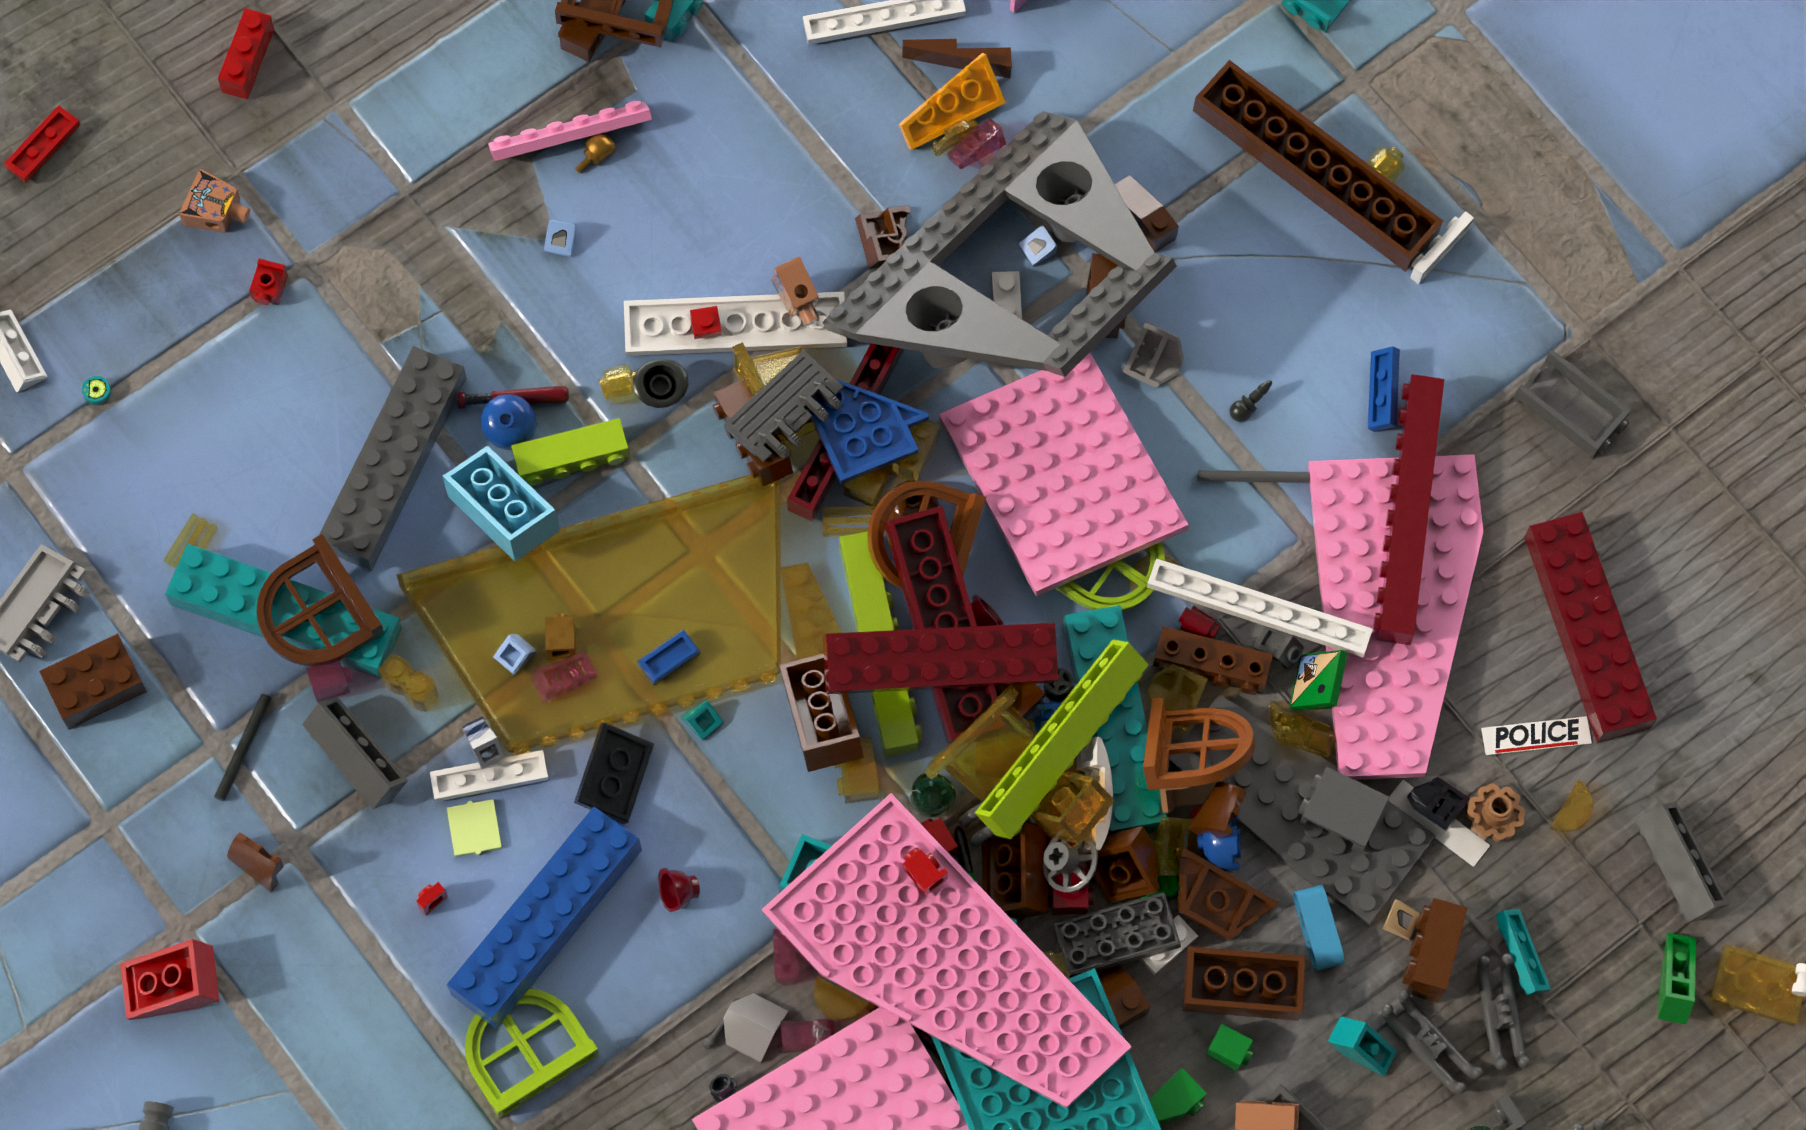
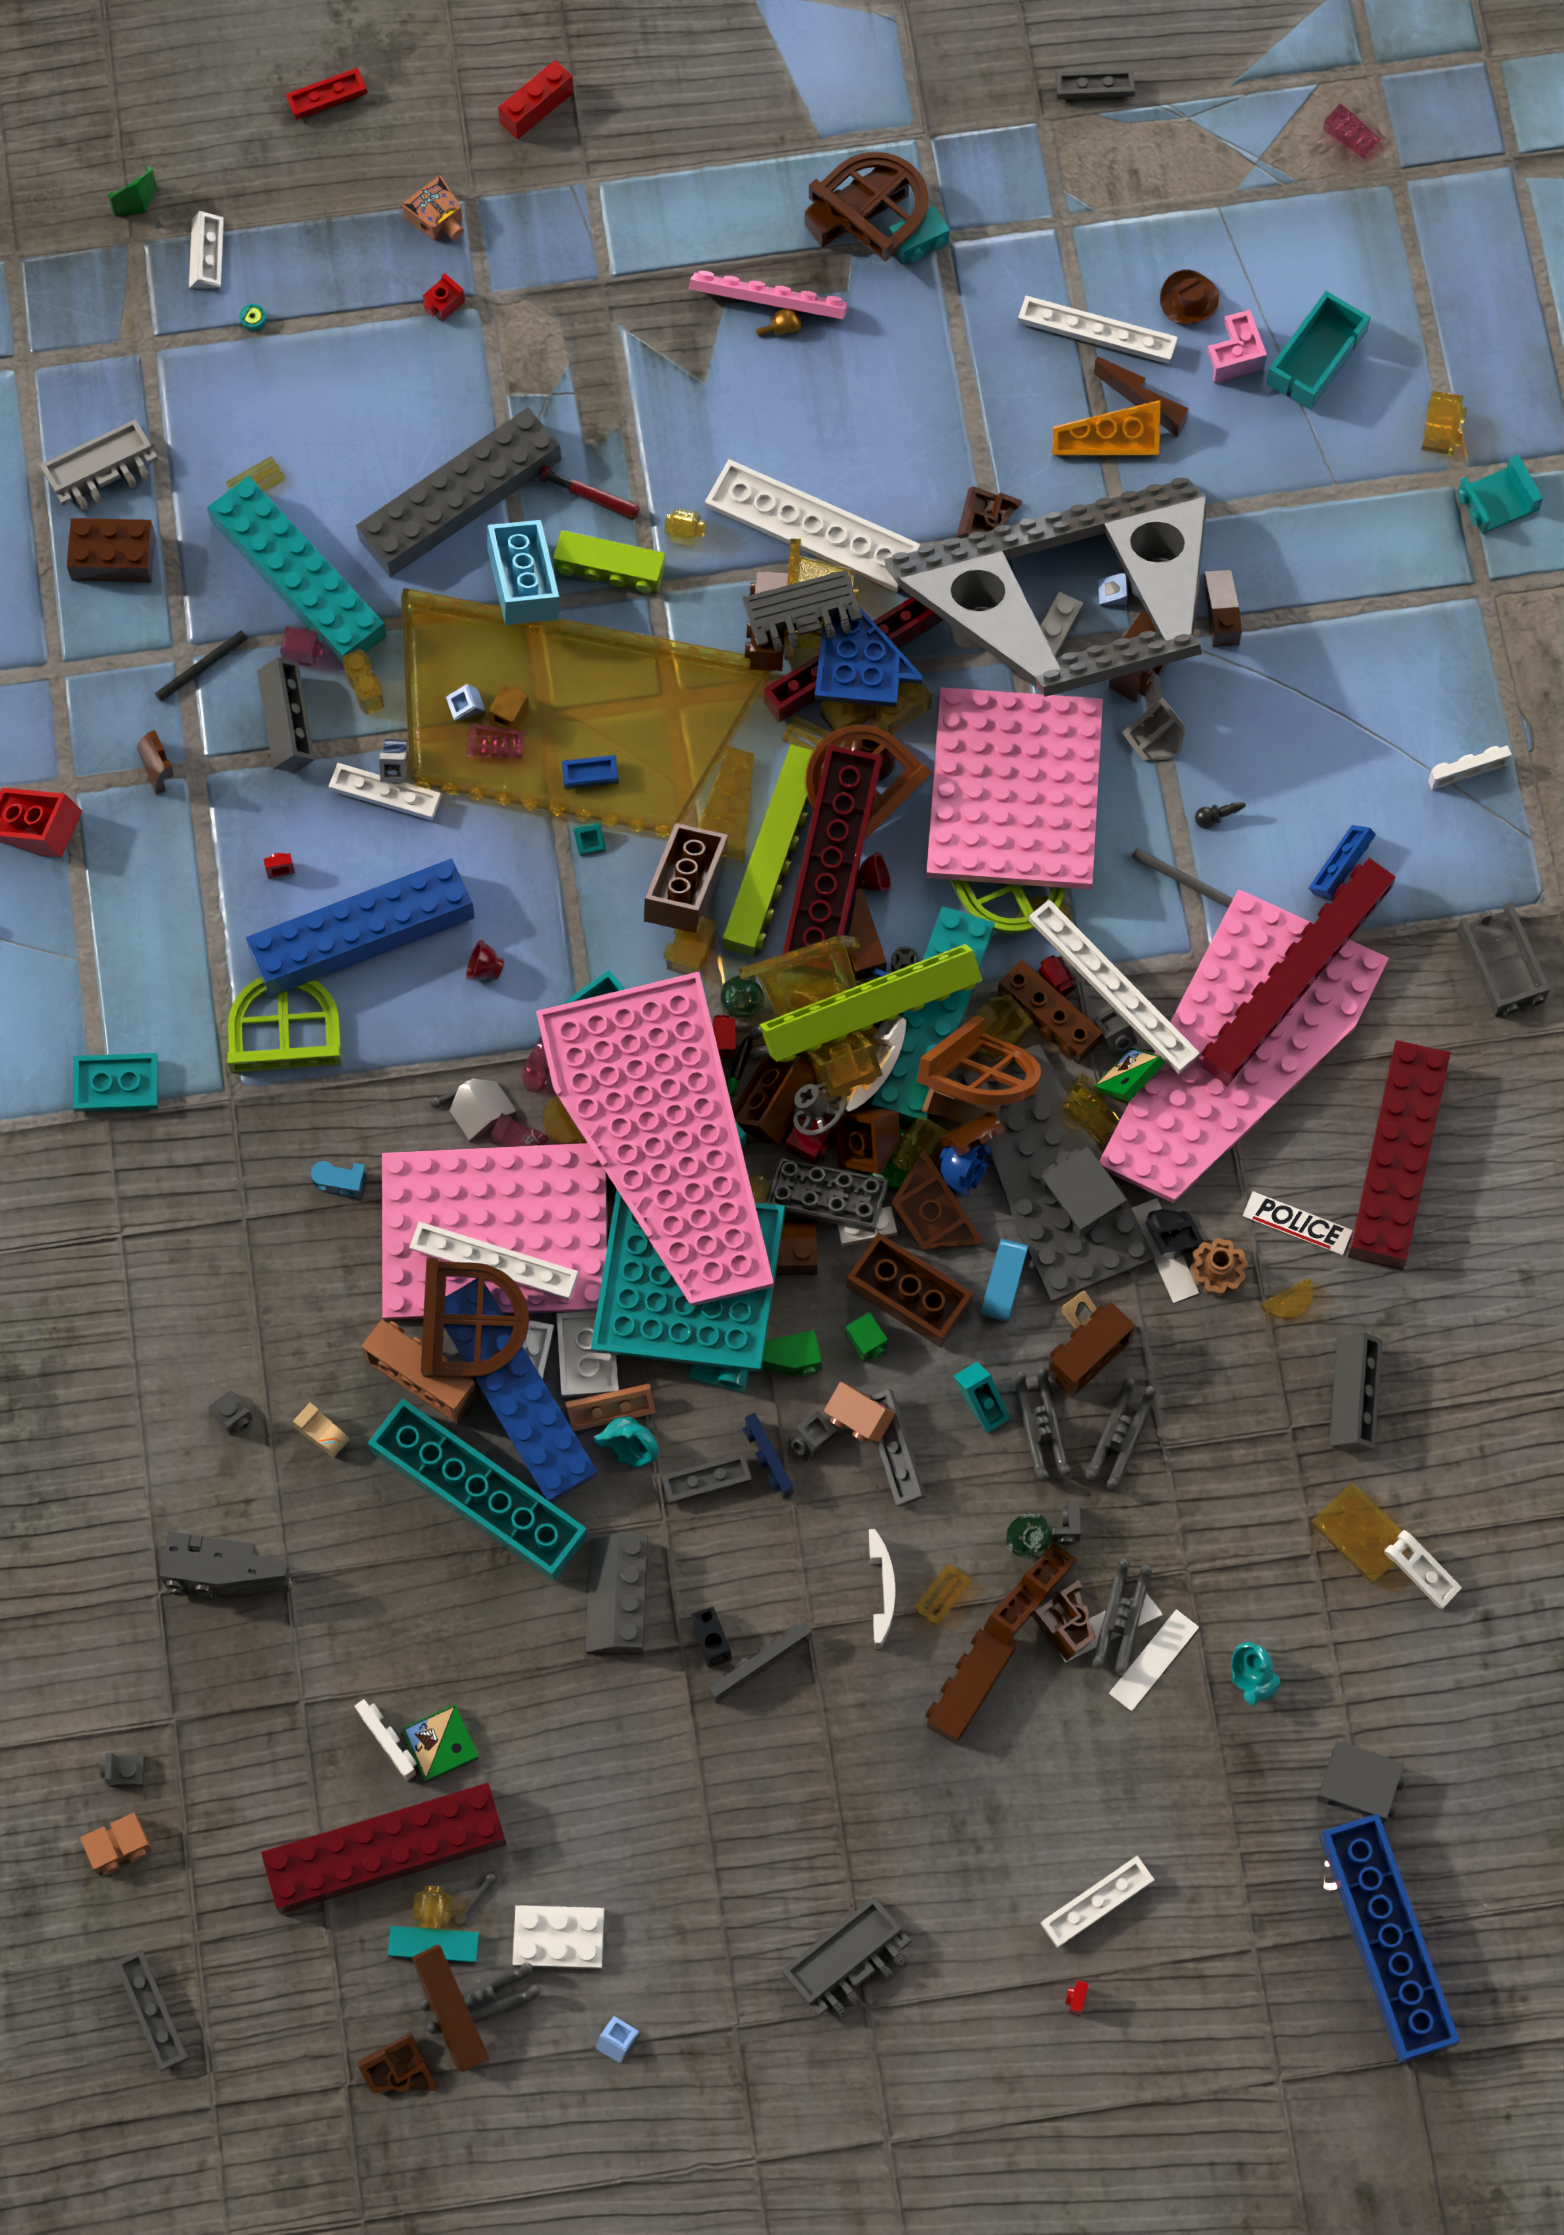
camera: 35 degrees right, 0 degrees up
reddish brown window [257,534,384,666] -> none
yellowish green piece [447,799,502,857] -> none
blue cylinder [480,394,537,450] -> none
light blue slope [544,220,577,257] -> none
black tile [574,722,654,824] -> none
pearl dark grey hat [633,359,689,408] -> none
red plate [690,306,722,339] -> none
black plate [709,1074,738,1102] -> none
nougat torso [771,256,820,326] -> none
dark red brick [823,623,1059,694] -> none
red brick [903,847,948,896] -> none
clear yellow tile [931,119,982,156] -> none
clear pink slope [947,118,1007,169] -> none
reddish brown brick [1193,60,1444,272] -> none
clear yellow head [1366,146,1405,183] -> none
teal plate [1495,909,1551,995] -> none
green slope [1657,932,1696,1025] -> none

